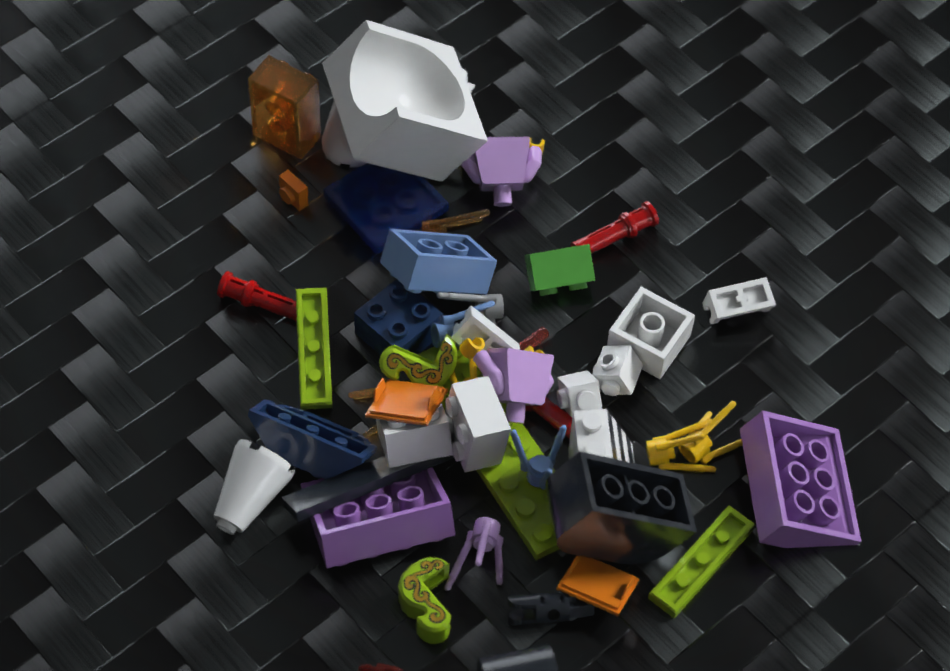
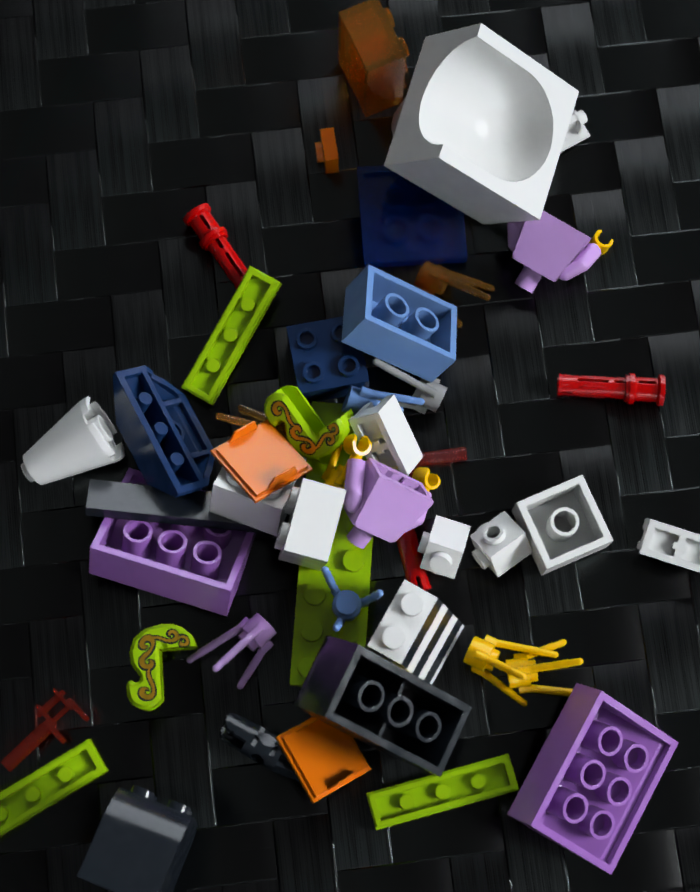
camera: 35 degrees right, 20 degrees up
bright green brick [524,244,595,296] -> none

